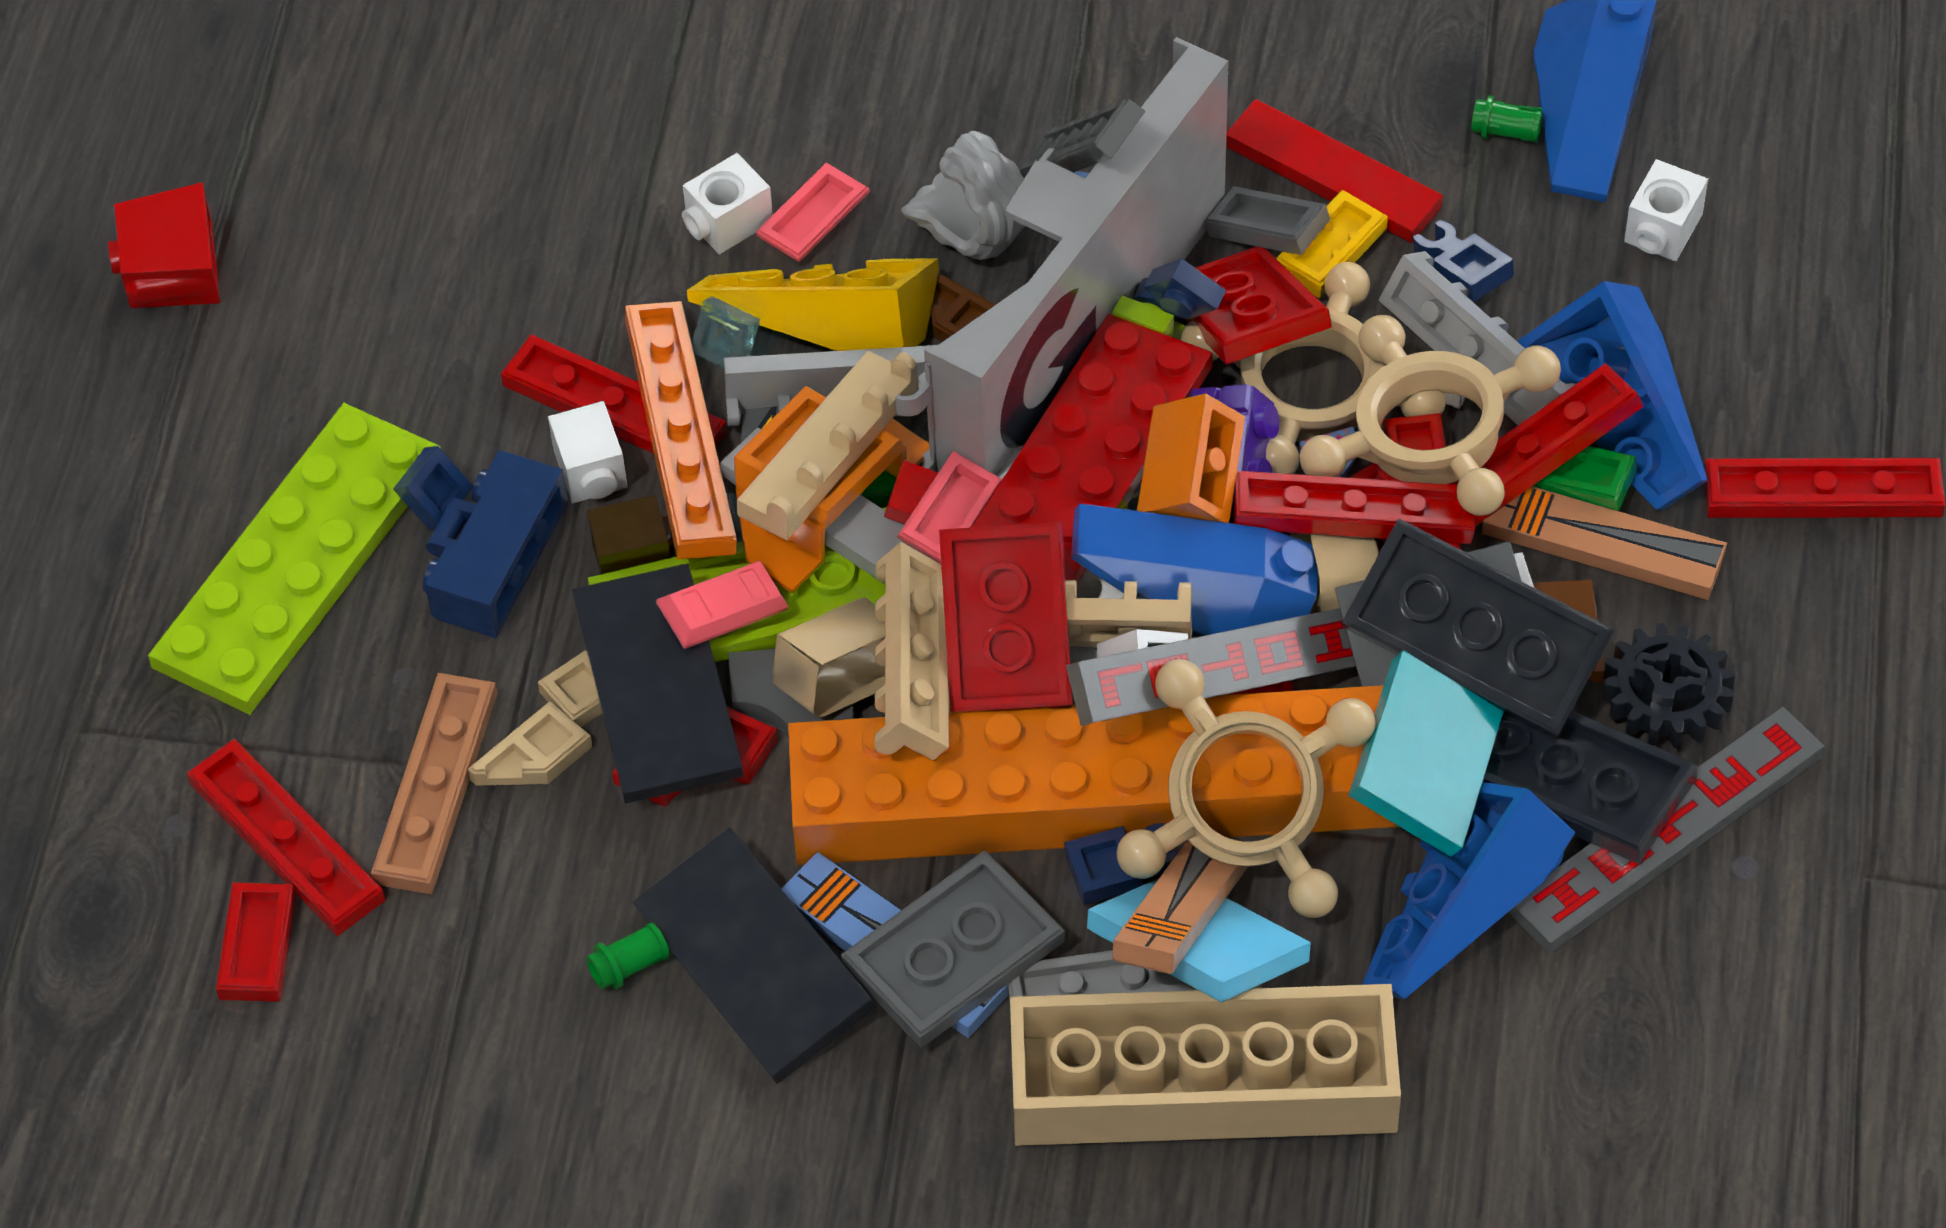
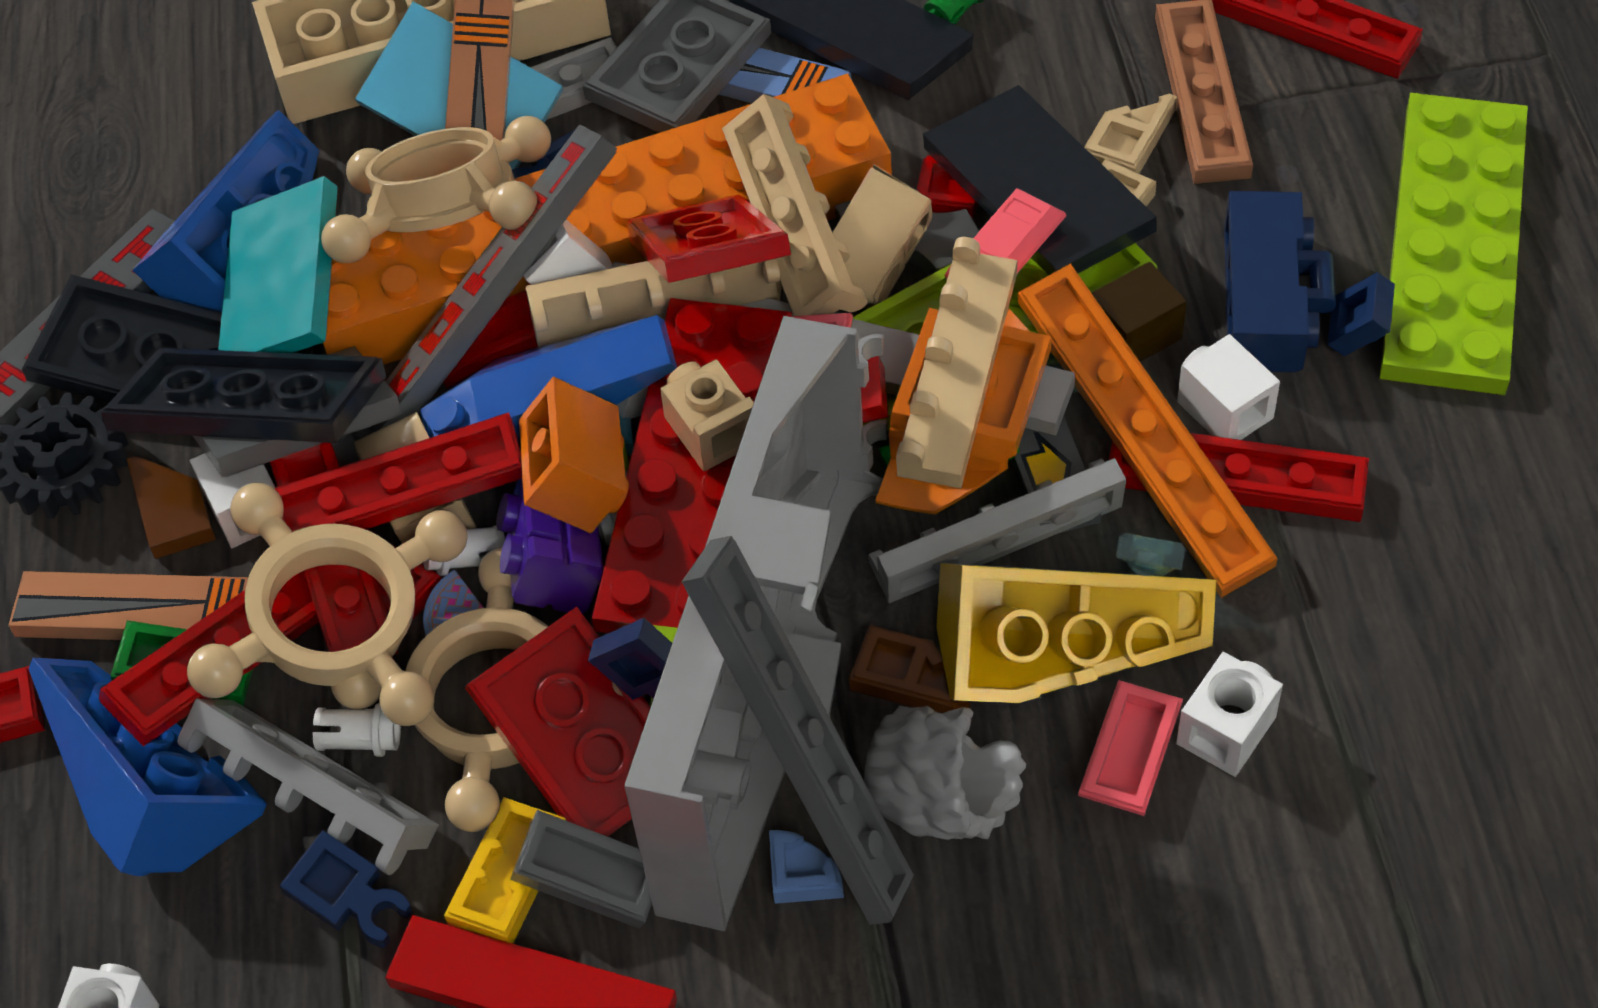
camera: 165 degrees right, 0 degrees up
none -> tan brick [660,359,754,472]

